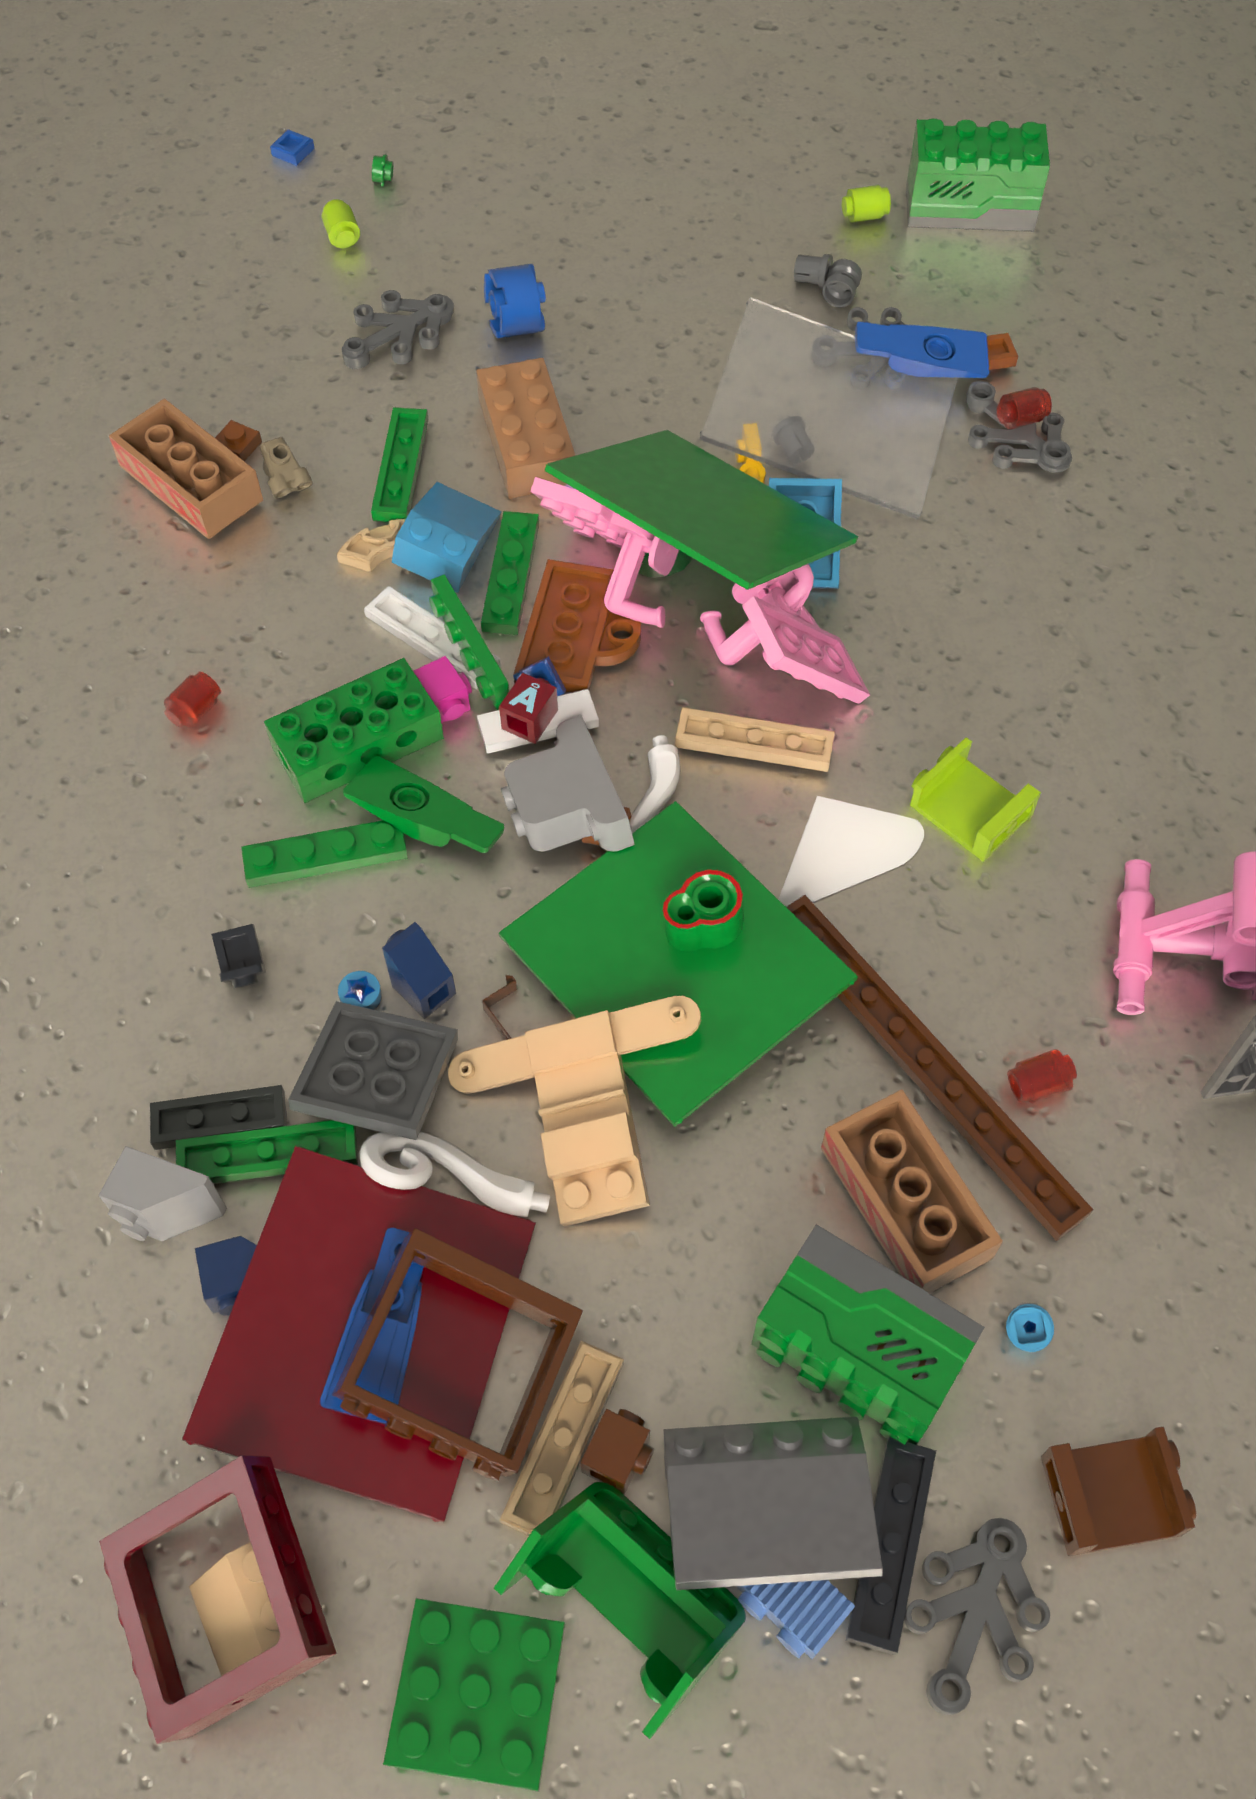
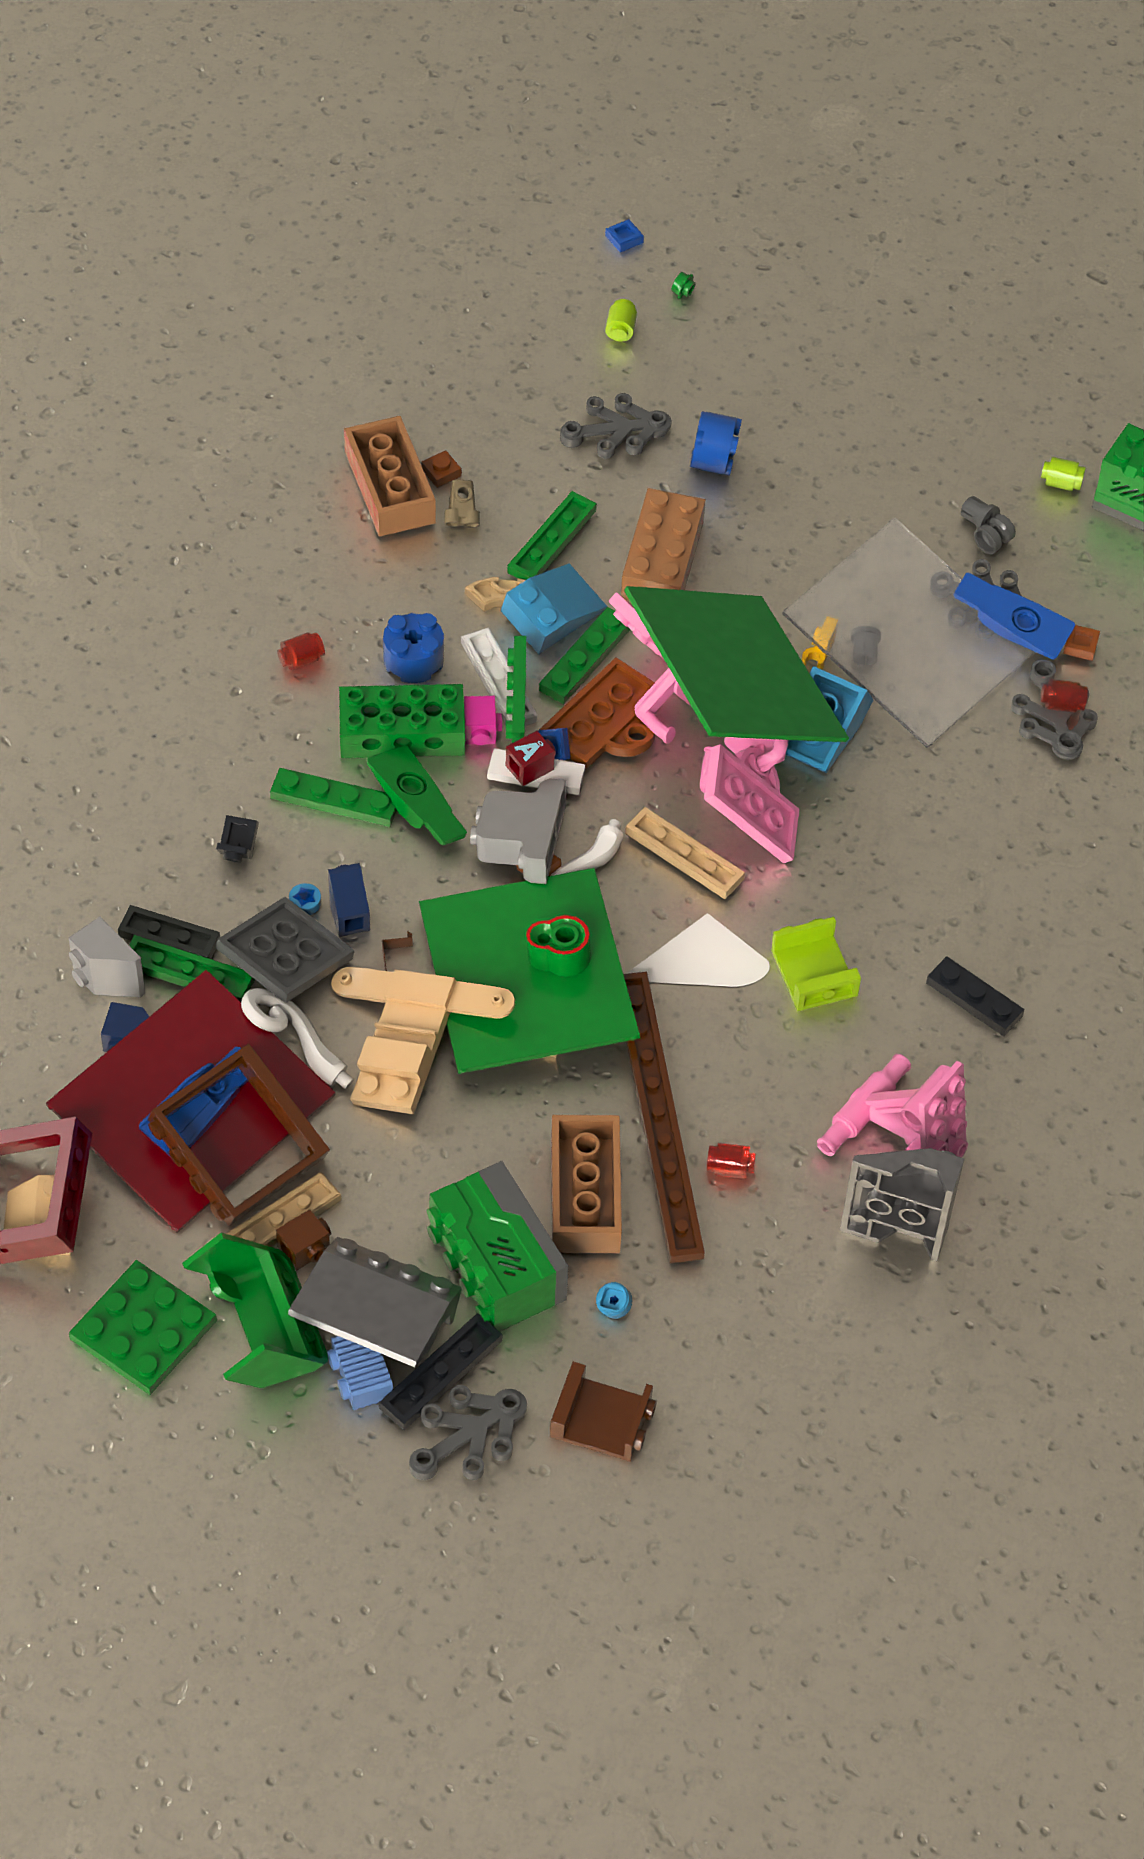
camera: 25 degrees right, 5 degrees down
none -> blue brick [383,613,444,684]
none -> black plate [926,956,1025,1036]

